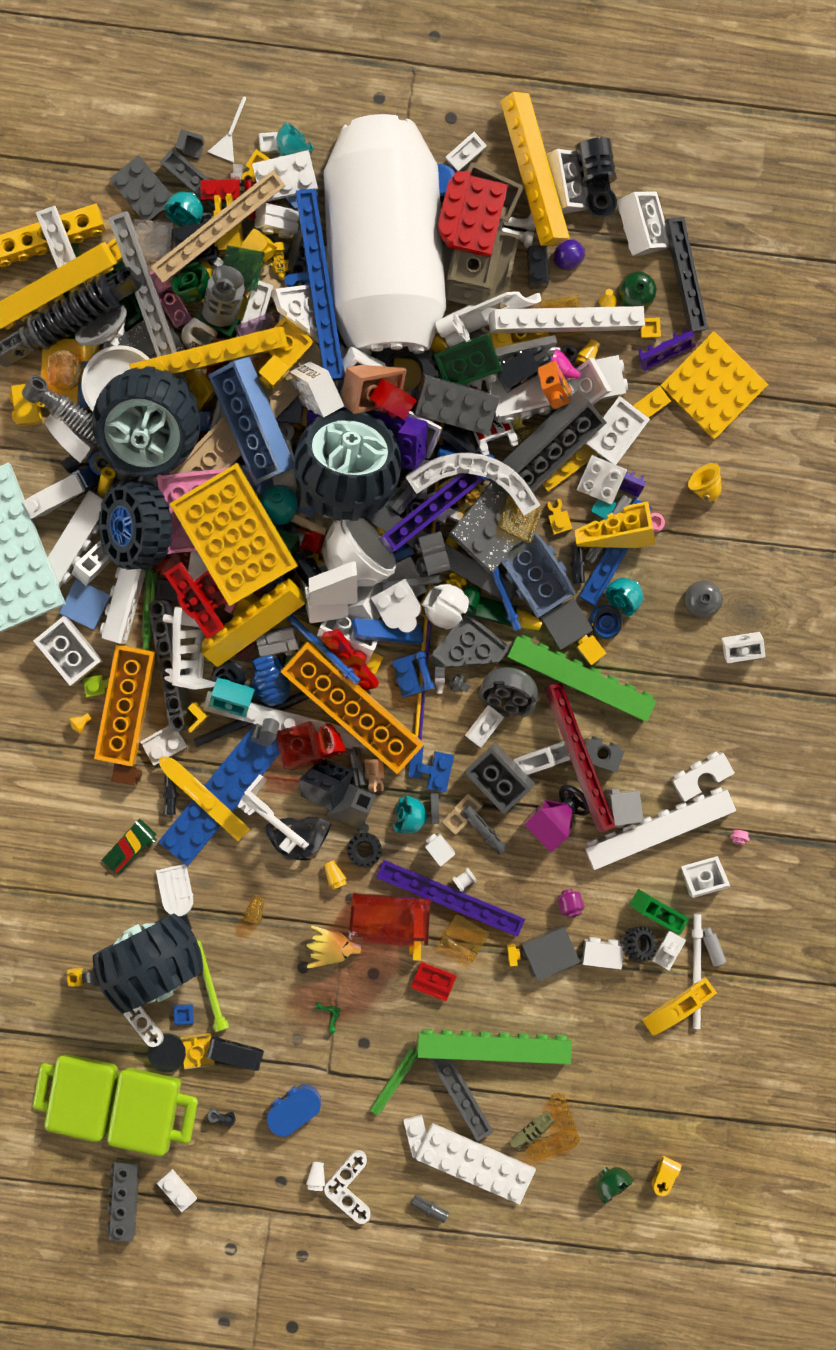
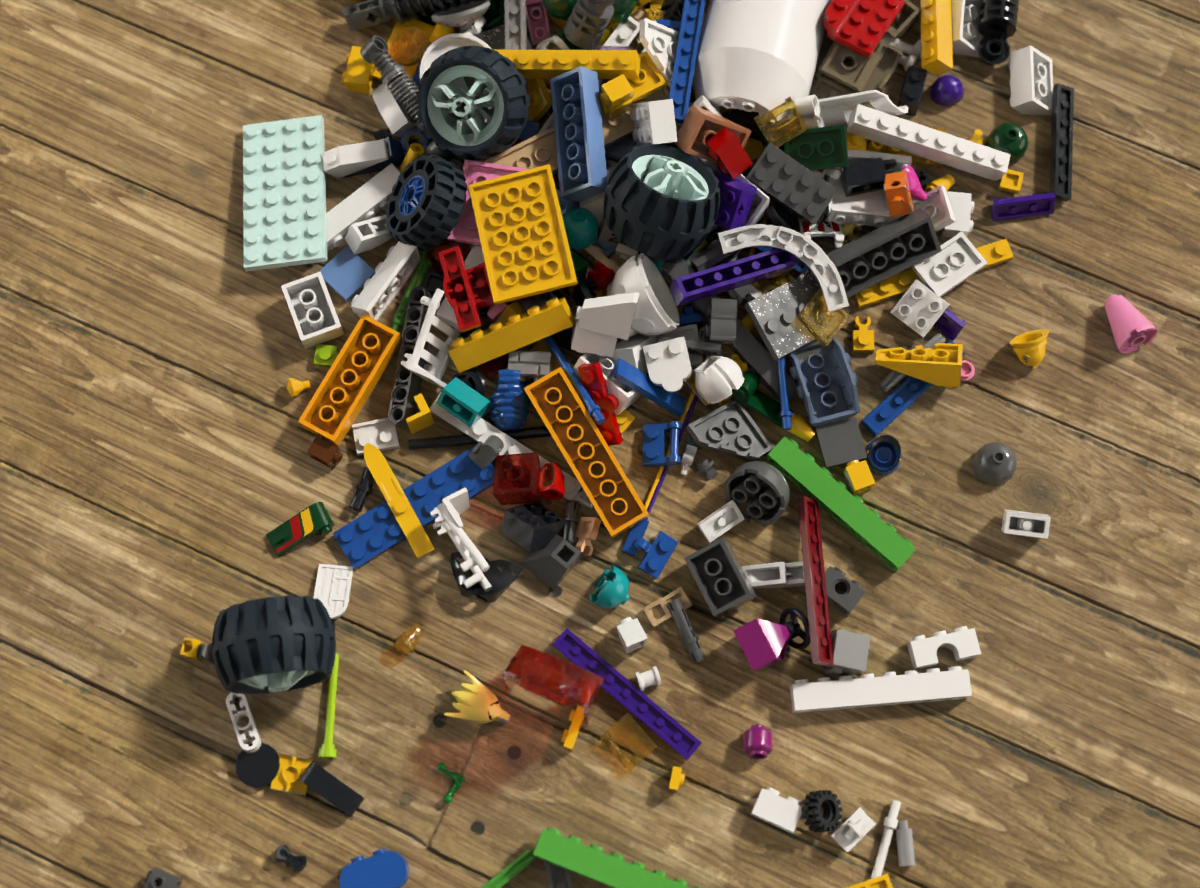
camera: 20 degrees right, 15 degrees down
lime piece [33,1054,198,1157] -> none
blue tile [173,1004,194,1025] -> none
yellow cone [324,860,347,890] -> none
black tyre [347,832,382,868] -> none
red plate [411,961,457,1002] -> none
dark grey piece [430,793,439,824] -> none
dark grey brick [520,925,580,981] -> none
black pin [570,545,586,584] -> none
teal tile [590,499,617,519] -> none
teal cylinder [605,577,643,616] -> none
green slope [629,889,689,935] -> none
yellow plate [661,331,768,440] -> none
white slope [681,856,730,898] -> none
bright pink plate [730,830,750,845] -> none
none -> clear yellow plate [754,96,809,148]
none -> bright pink cone [1104,294,1157,354]

